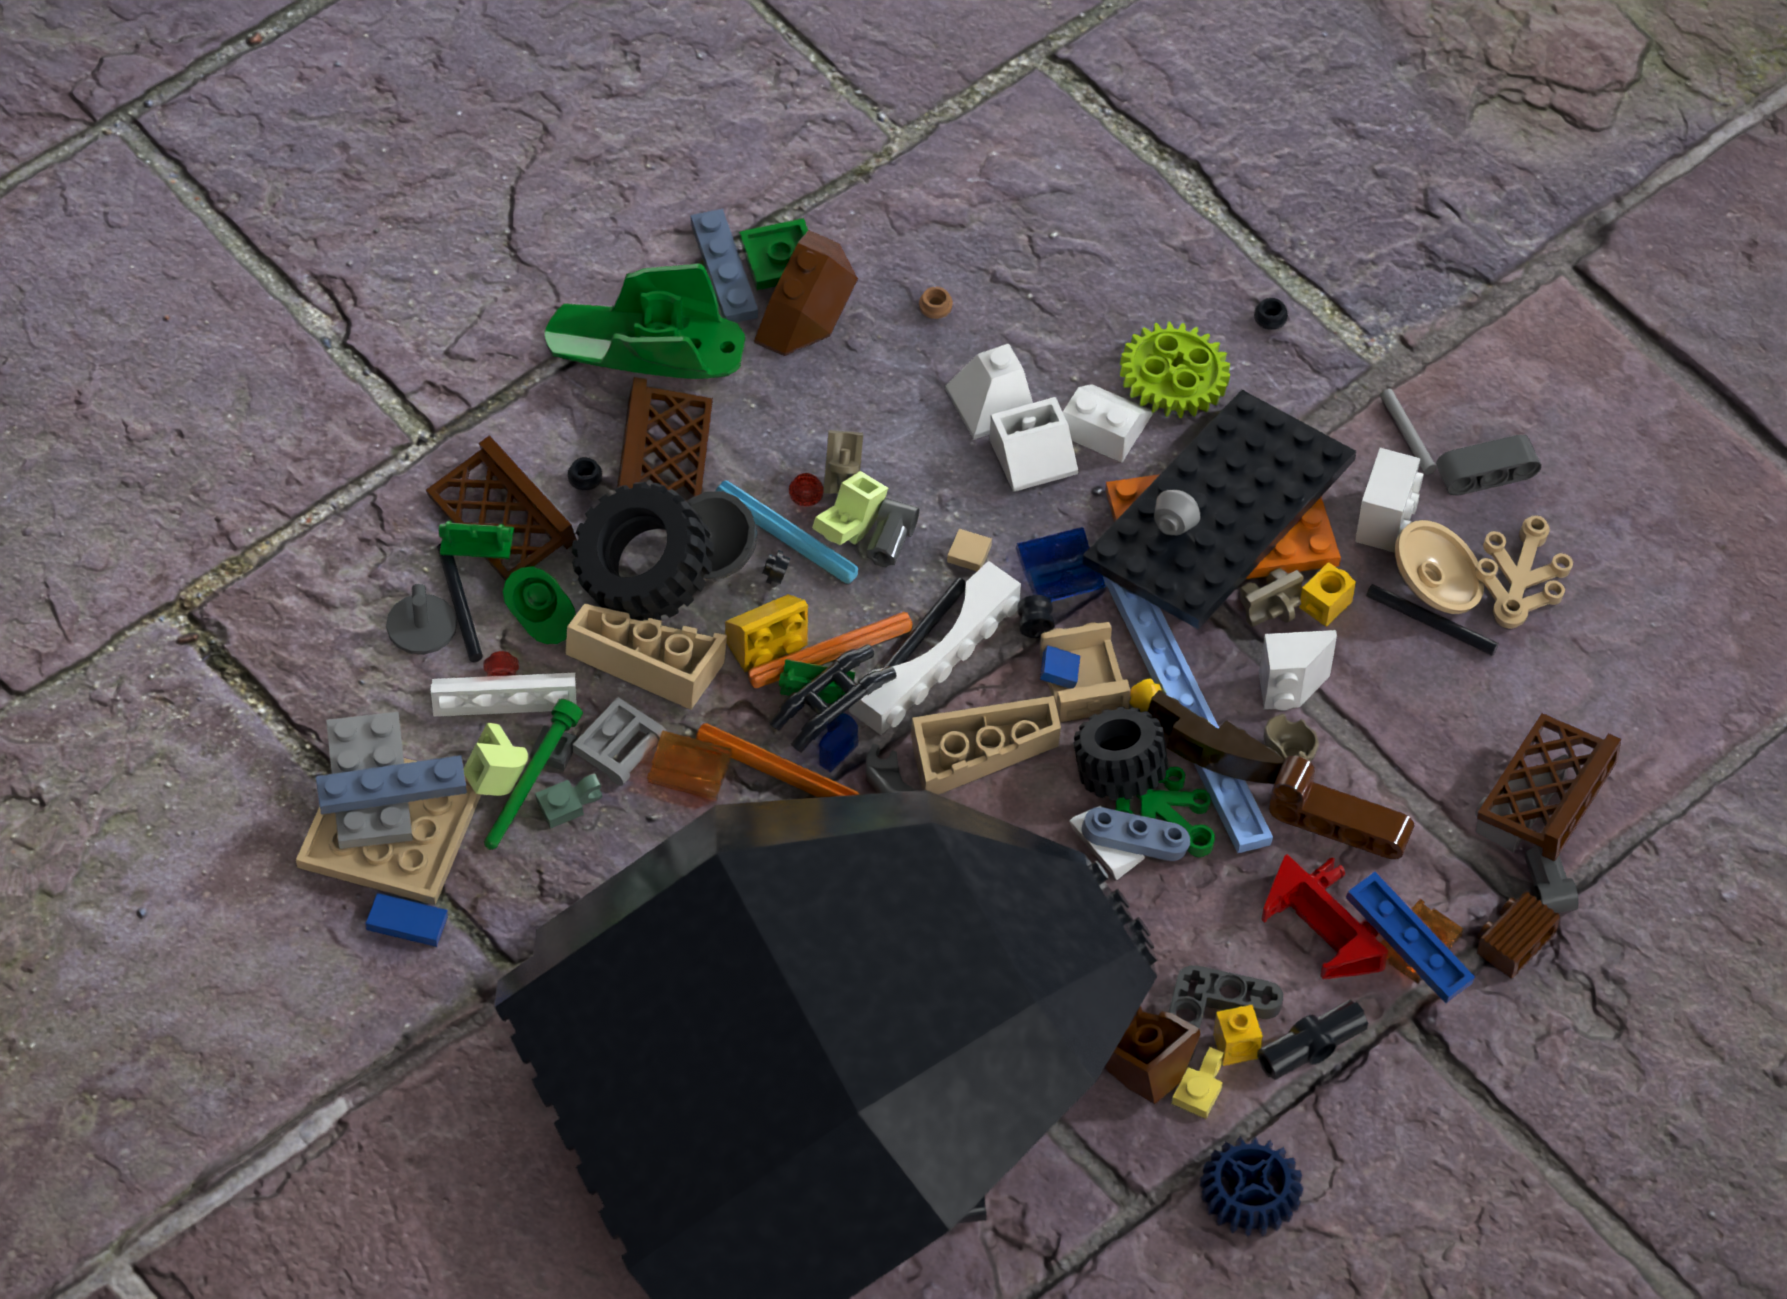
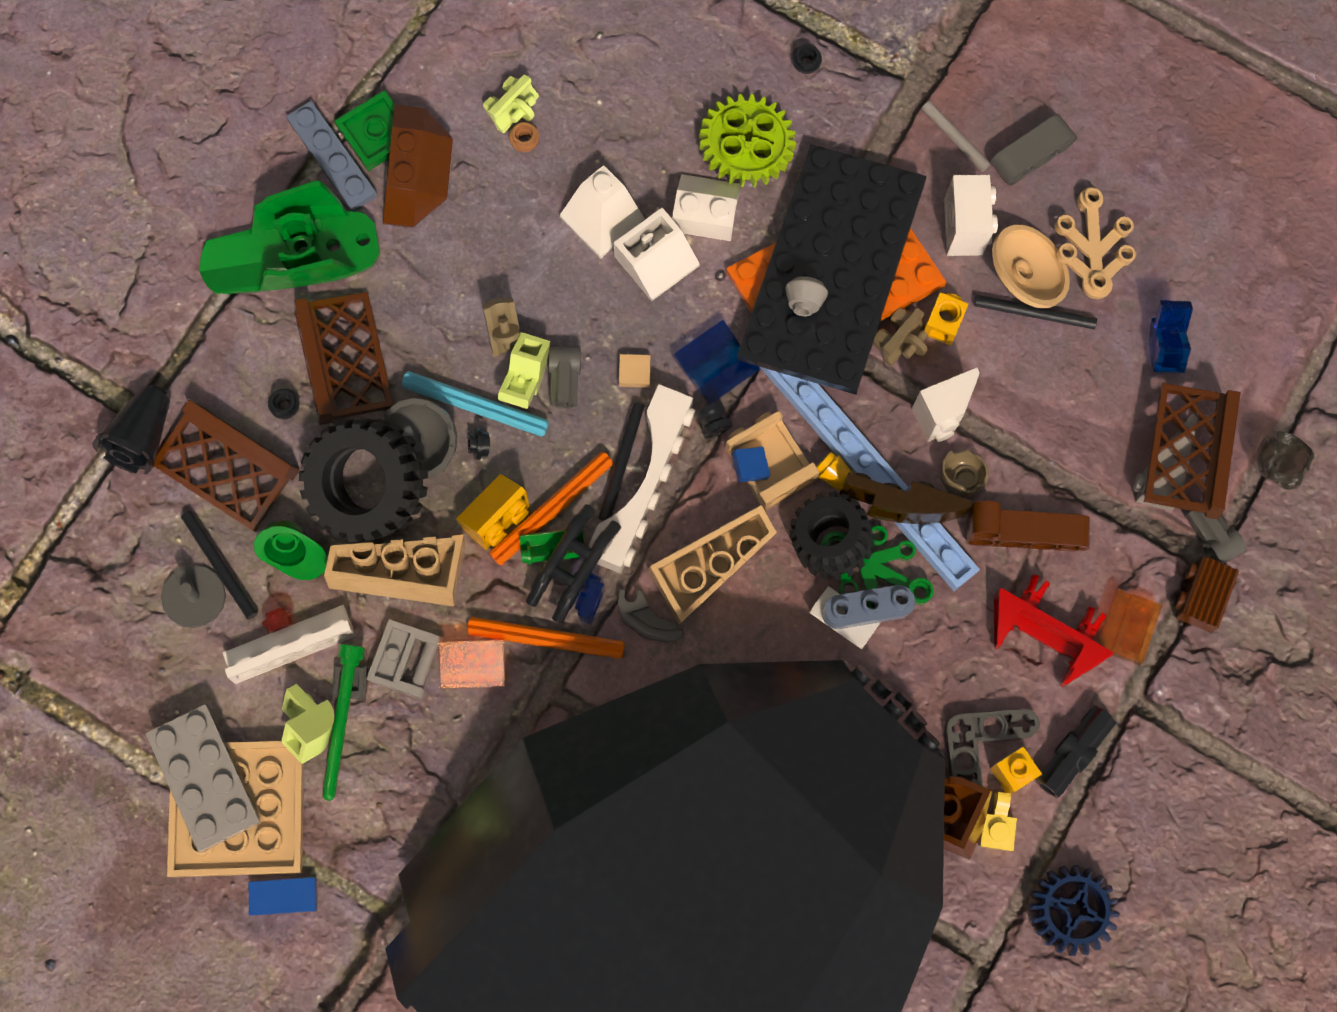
camera: 20 degrees left, 20 degrees up
sand blue plate [316,755,467,815] -> none
green hinge [439,521,514,559] -> none
sand green plate [535,774,603,829] -> none
clear red plate [789,473,823,506] -> none
blue plate [1346,871,1475,1004] -> none
none -> black cone [92,385,170,474]
none -> yellowish green hips [483,74,539,134]
none -> clear blue brick [1149,300,1193,373]
none -> clear smoke hair [1257,430,1315,490]

